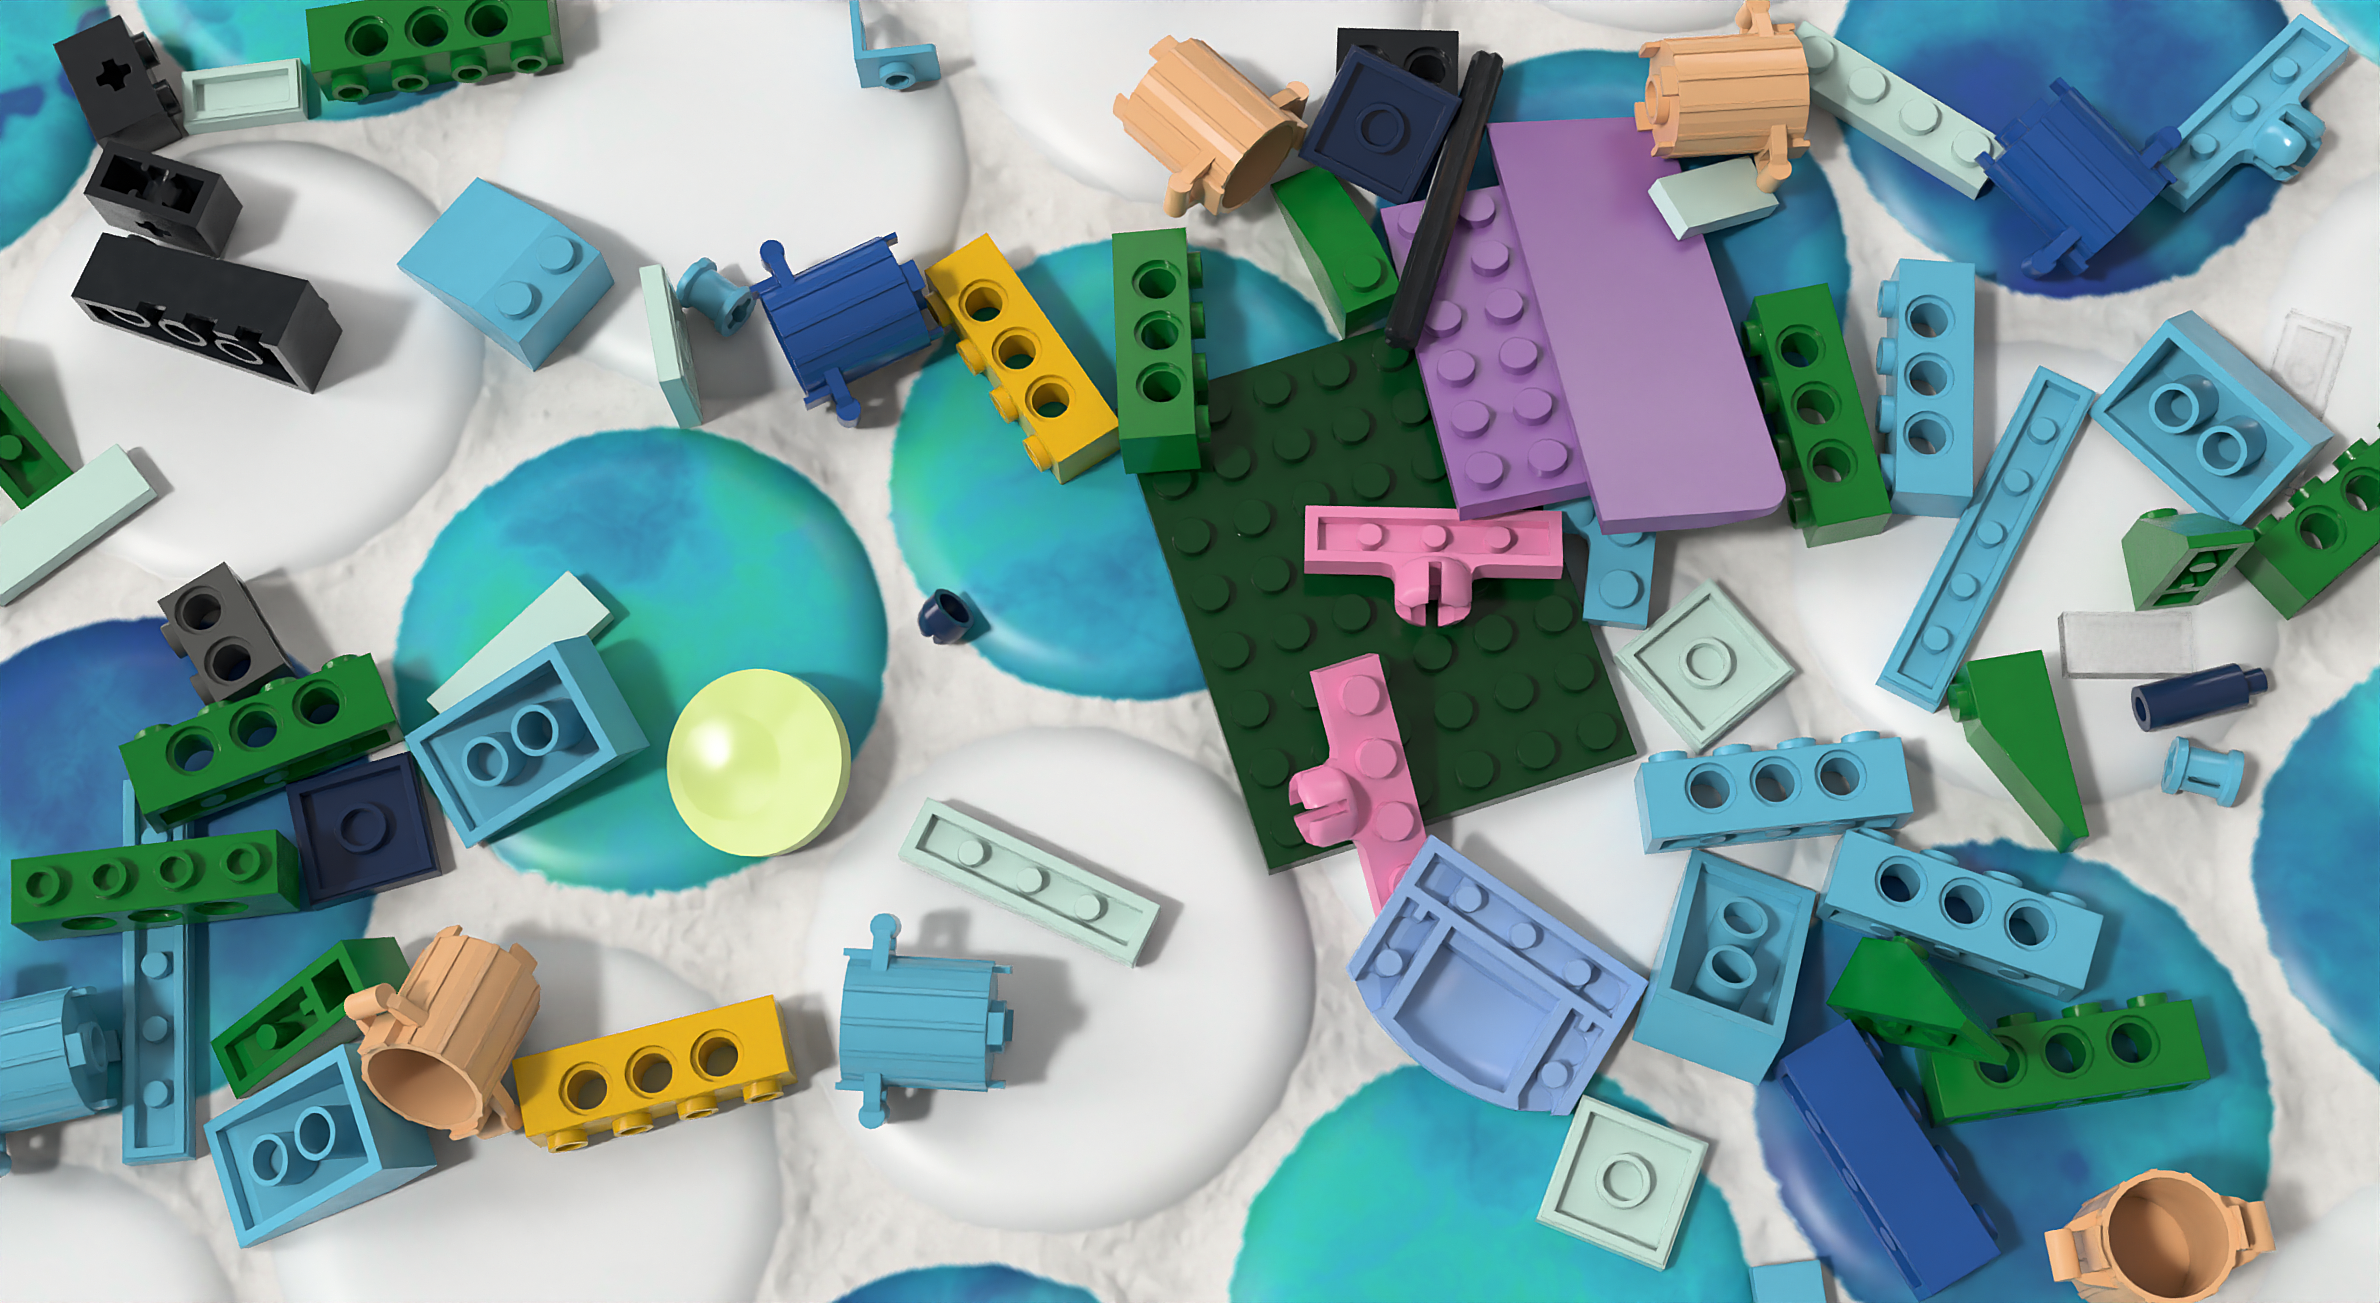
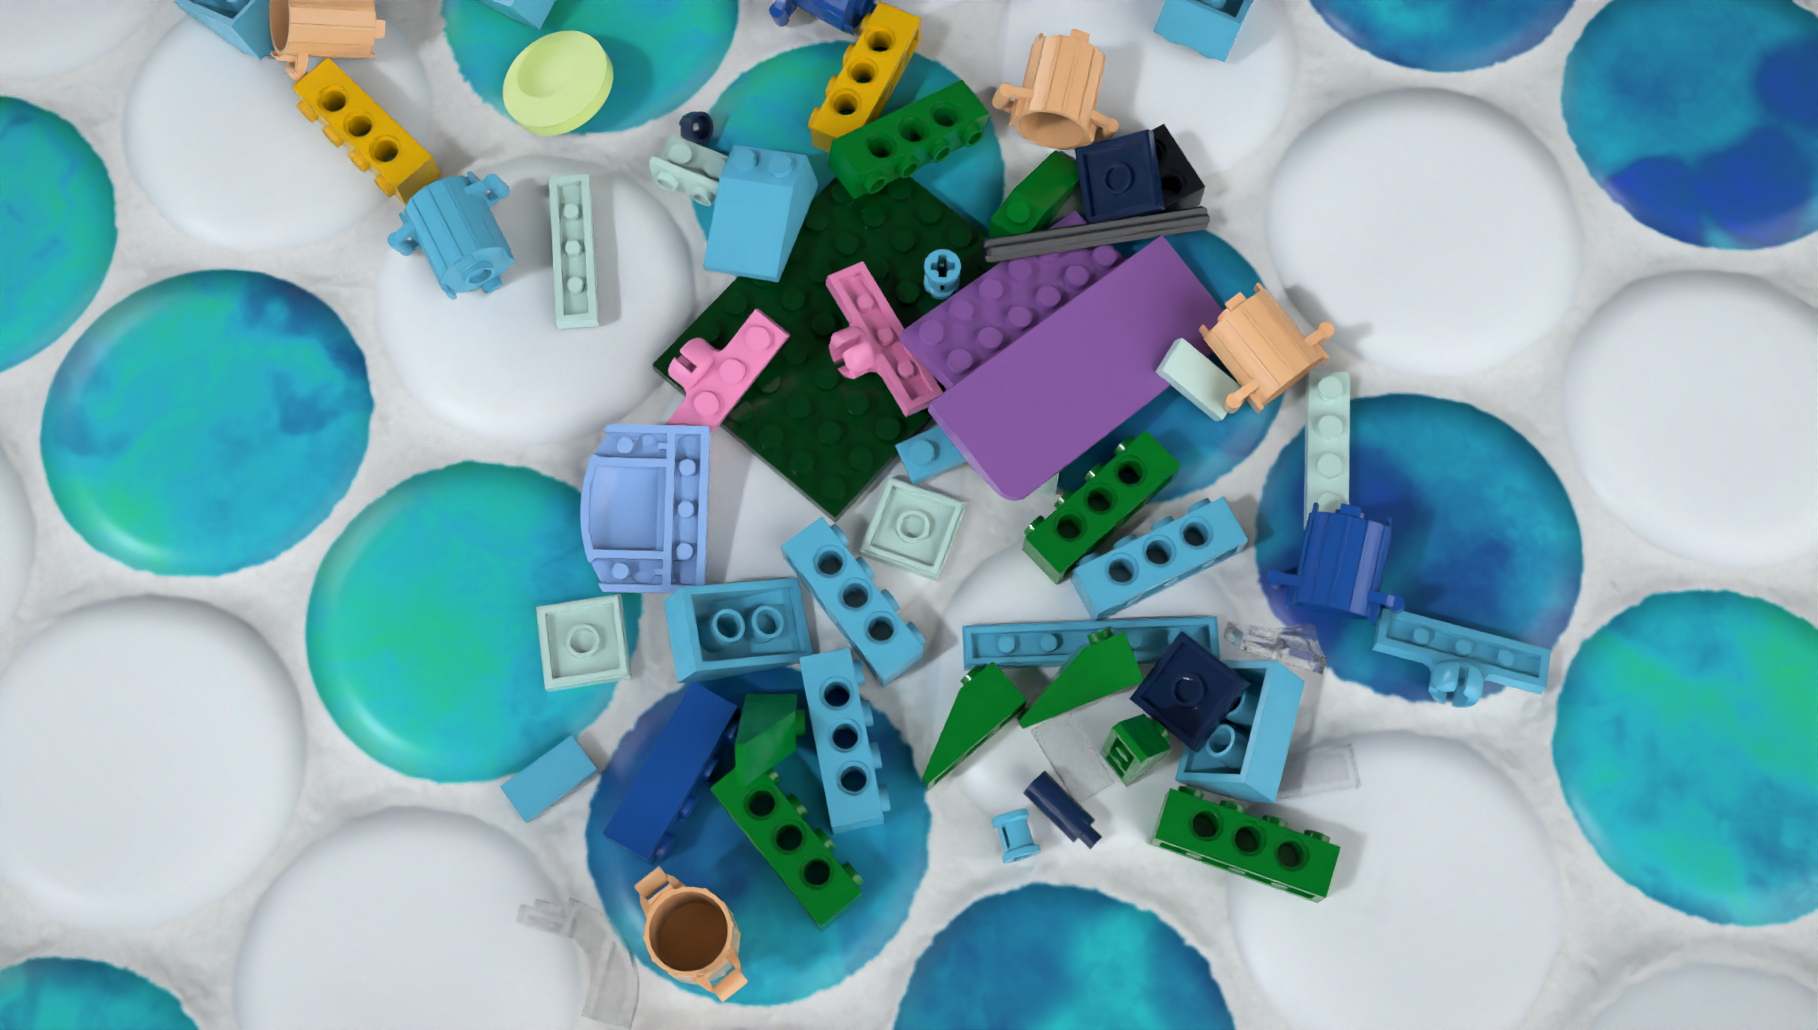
camera: 55 degrees right, 0 degrees up
none -> light aqua bracket [649,134,728,206]
none -> medium azure slope [703,145,819,282]
none -> medium azure bush [924,249,961,300]
none -> green slope [1017,626,1144,729]
none -> dark blue tile [1129,631,1251,753]
none -> clear plate [1223,621,1328,674]

